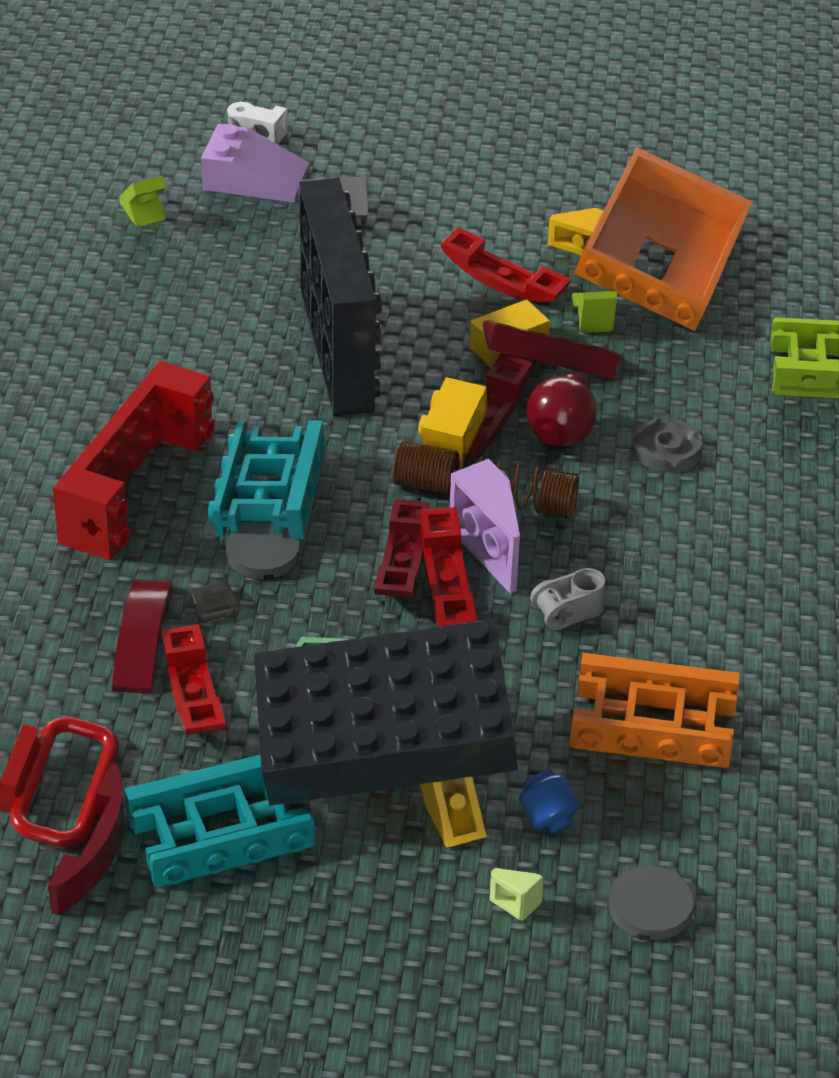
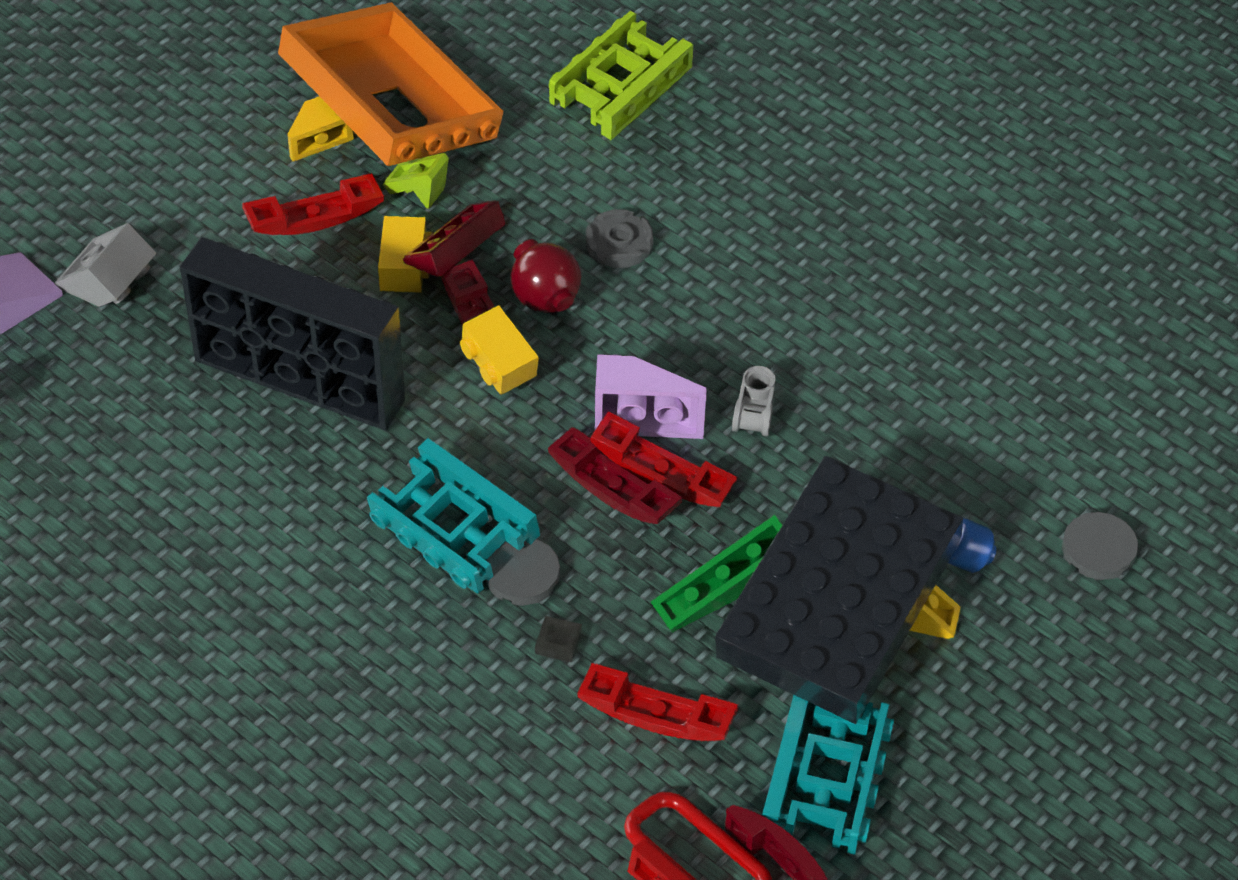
camera: 55 degrees left, 10 degrees up
red plate [53,361,215,561] -> none
dark red slope [112,579,173,694] -> none
reddish brown piece [392,440,579,520] -> none
yellowish green slope [489,868,544,921] -> none
orange fence [569,653,740,768] -> none

